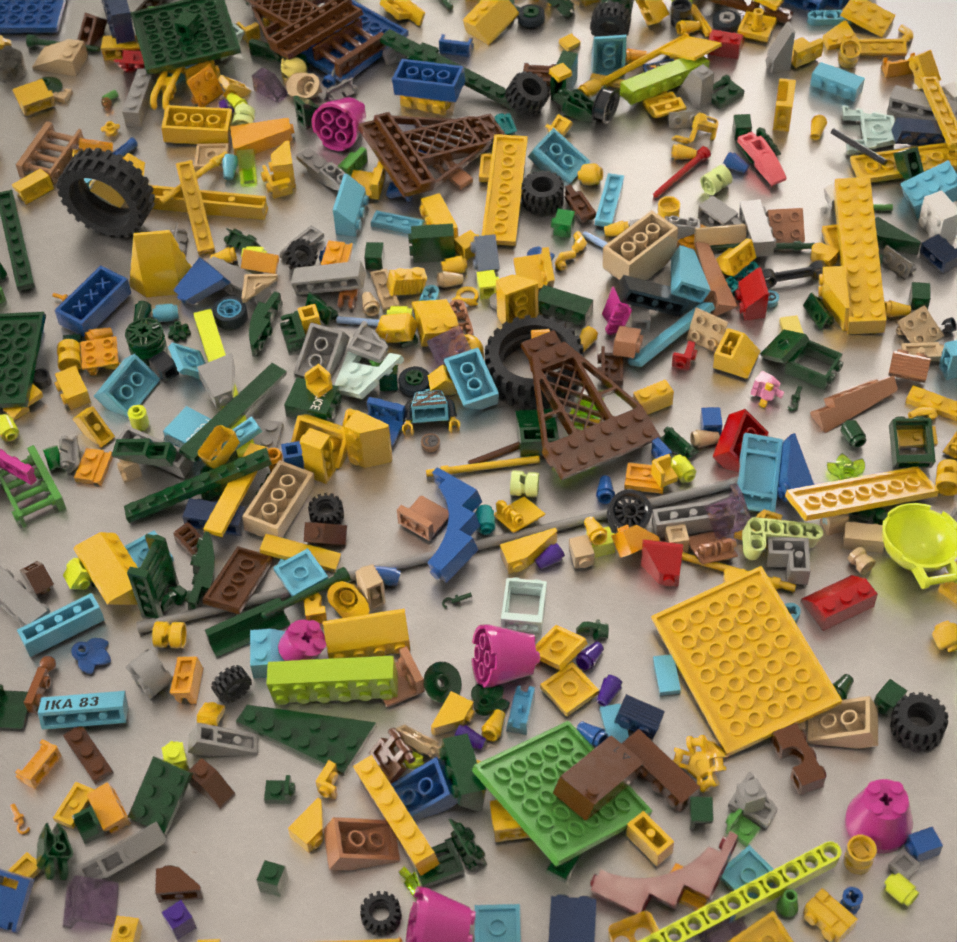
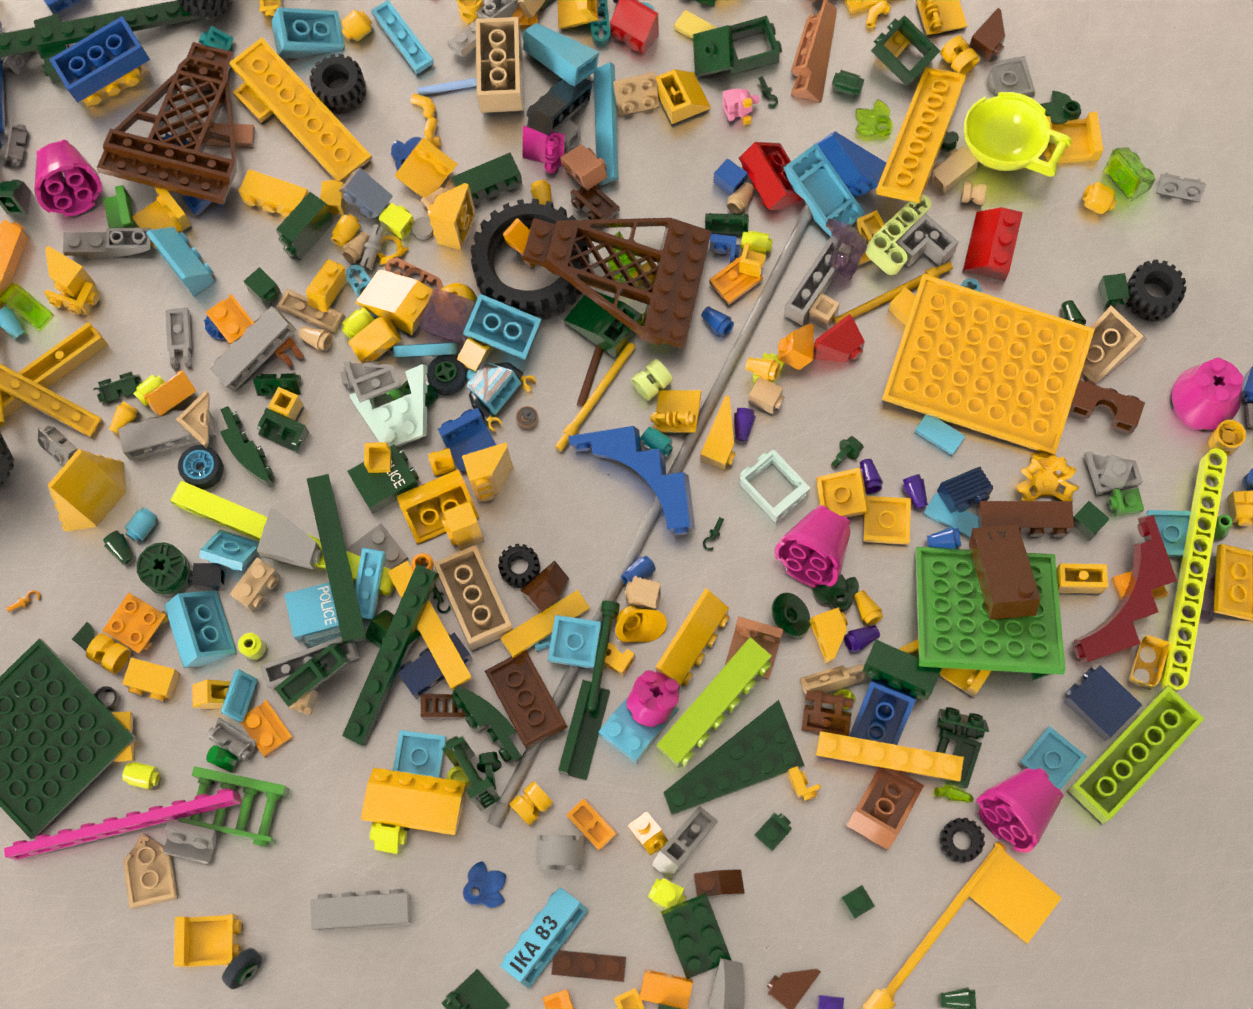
camera: 45 degrees left, 20 degrees up
medium azure brick [17,593,105,657] -> none
reddish brown slope [19,561,54,595] -> none
dark orange plate [24,656,56,714] -> none
blue brick [54,265,131,338] -> none
light orange cone [85,327,113,341] -> none
dark green plant [168,321,191,342] -> none
blue slope [173,257,231,305] -> none
yellow piece [198,425,240,469] -> none
black tyre [211,665,252,704] -> none
blue brick [281,441,305,470] -> none
black tyre [284,239,318,269] -> none
yellow slope [288,798,324,853] -> none
light grey slope [293,323,350,377] -> none
light blue bar [337,316,380,327] -> none
medium azure tile [370,210,425,234] -> none
nougat bracket [397,496,449,541] -> none
dark azure hinge [506,686,535,735] -> none
green brick [551,209,575,238] -> none
reddish brown hinge [564,184,597,223] -> none
yellow cone [604,220,629,237] -> none
black wheel [607,489,652,532] -> none
yellow brick [633,379,674,415] -> none
red bracket [672,341,698,370] -> none
nougat hinge [689,530,738,565] -> none
nougat wedge [694,242,737,316] -> none
none -> medium azure tile [220,669,258,722]
none -> tan brick [229,557,281,613]
none -> light grey pin [359,225,386,270]
none -> medium azure beam [393,342,458,357]

